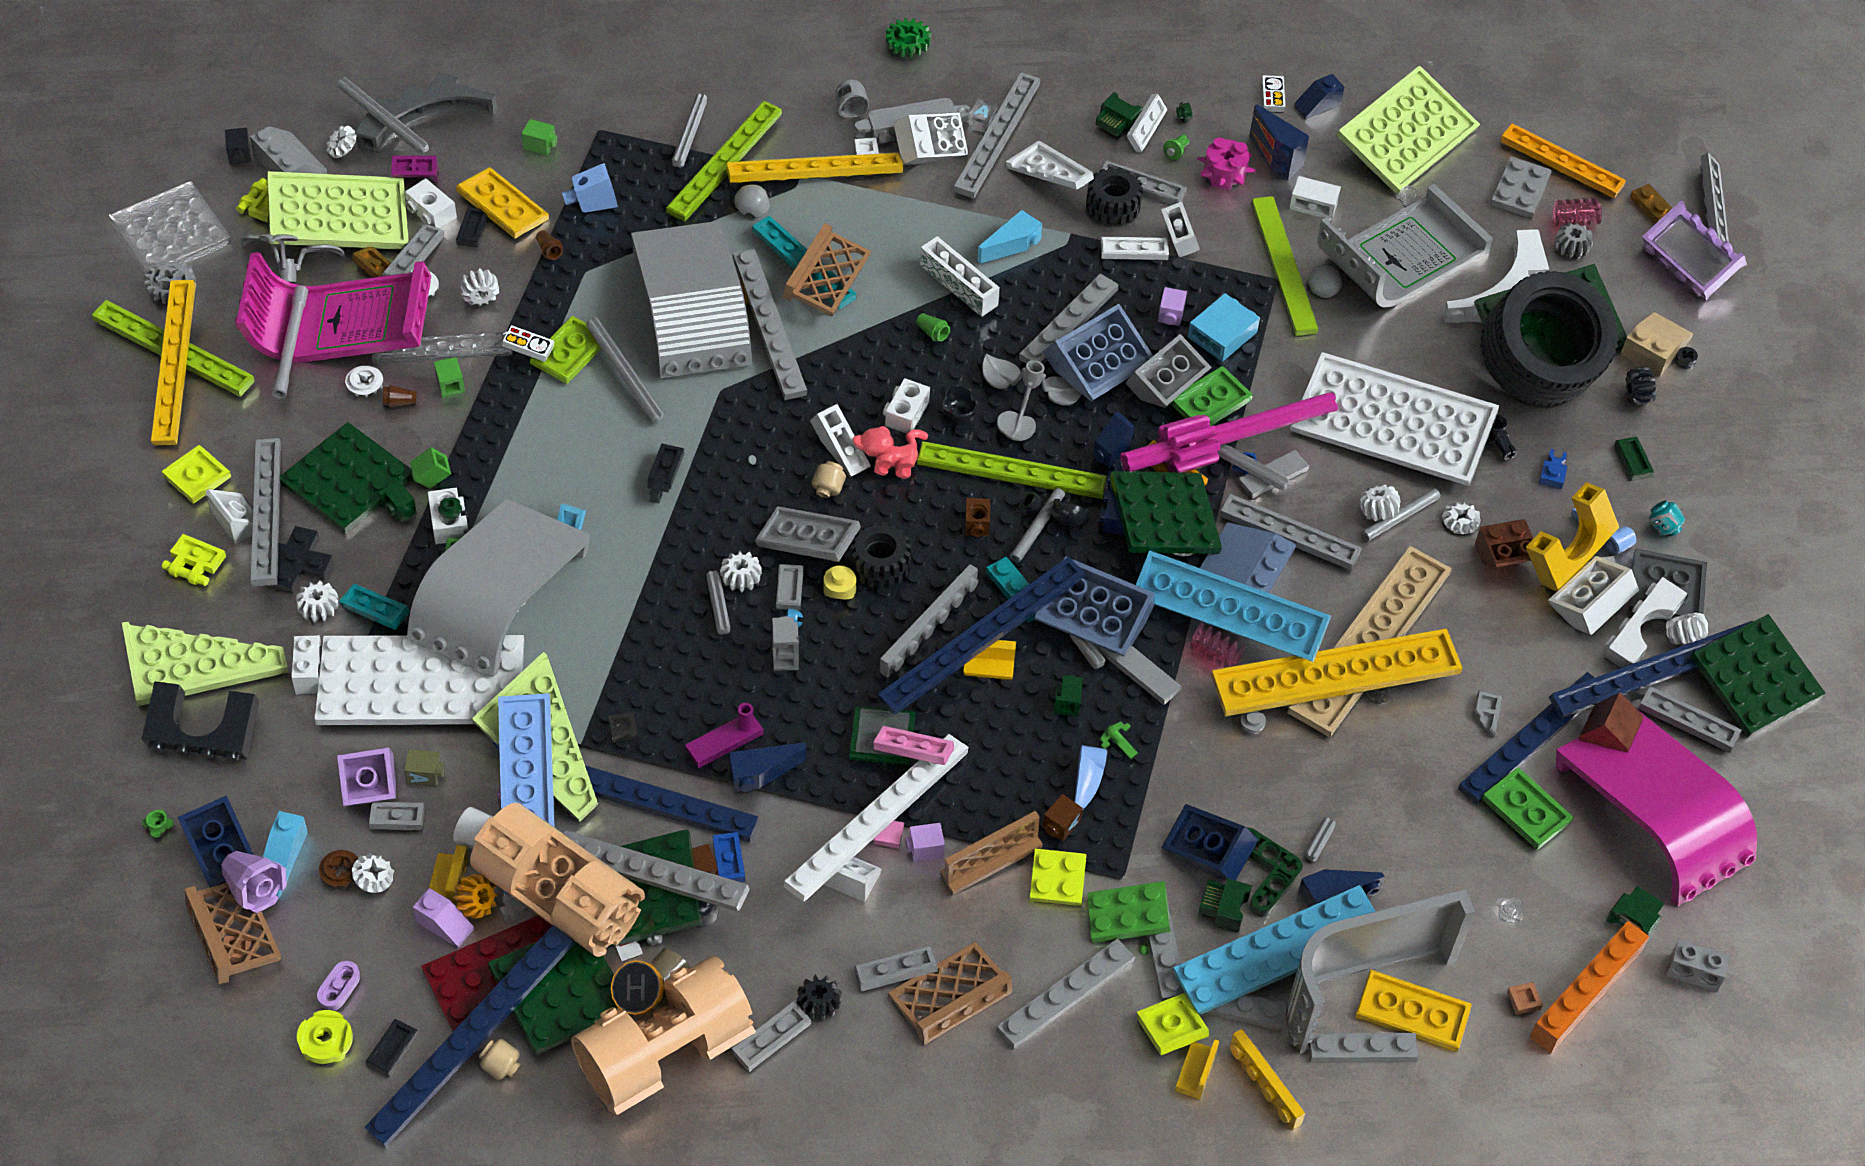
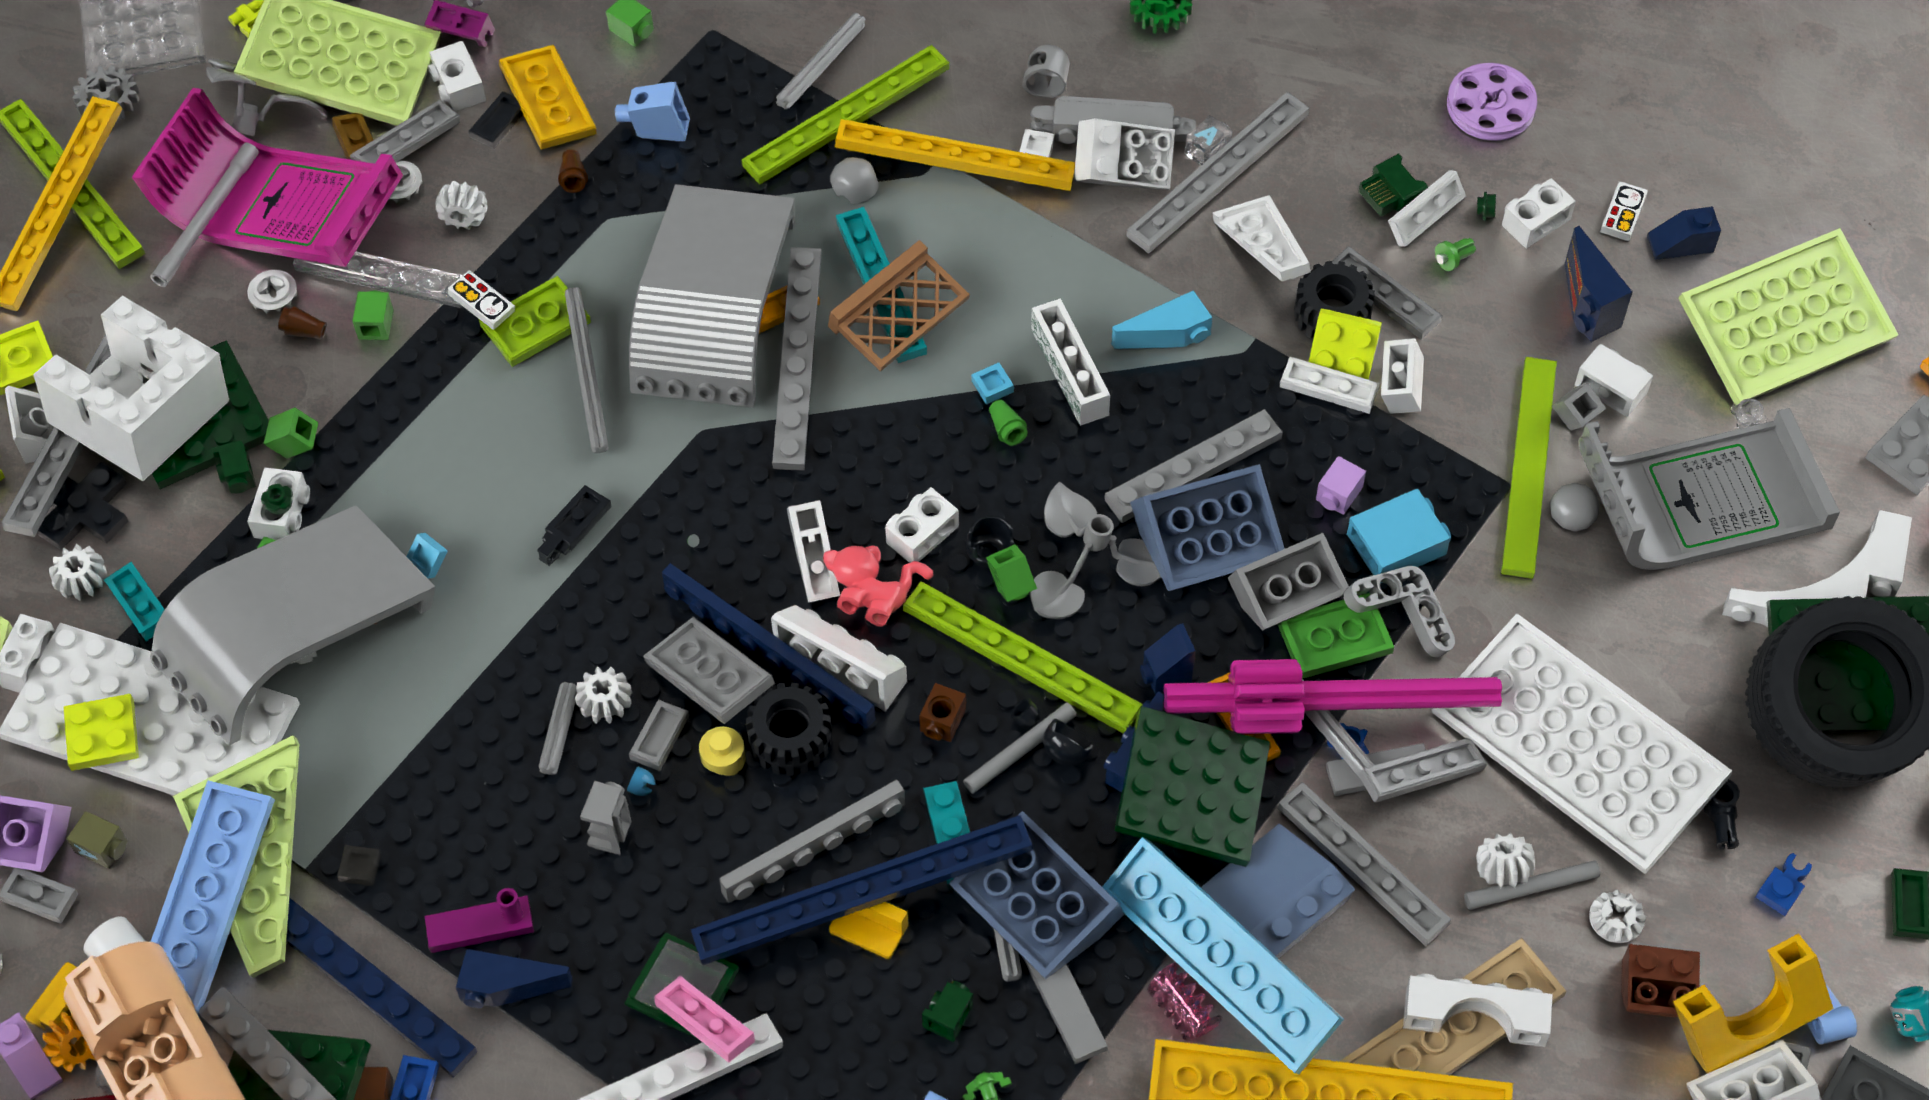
camera: 25 degrees right, 5 degrees up
tan head [811,461,846,498] -> none
dark pink brick [1197,137,1255,189] -> none
none -> white piece [33,295,229,481]
none -> neon yellow plate [63,694,139,771]
none -> dark blue plate [662,563,875,729]
none -> white slope [771,605,907,712]
none -> medium azure plate [971,362,1014,404]
none -> bright green brick [986,544,1037,602]
none -> neon yellow plate [1308,308,1382,380]
none -> light grey beam [1344,566,1455,657]
none -> light grey tile [1358,738,1487,803]
none -> white arch [1403,974,1553,1047]
none -> lavender wedge [1447,63,1537,141]
none -> white brick [1502,178,1576,249]
none -> light grey brick [1552,383,1606,431]

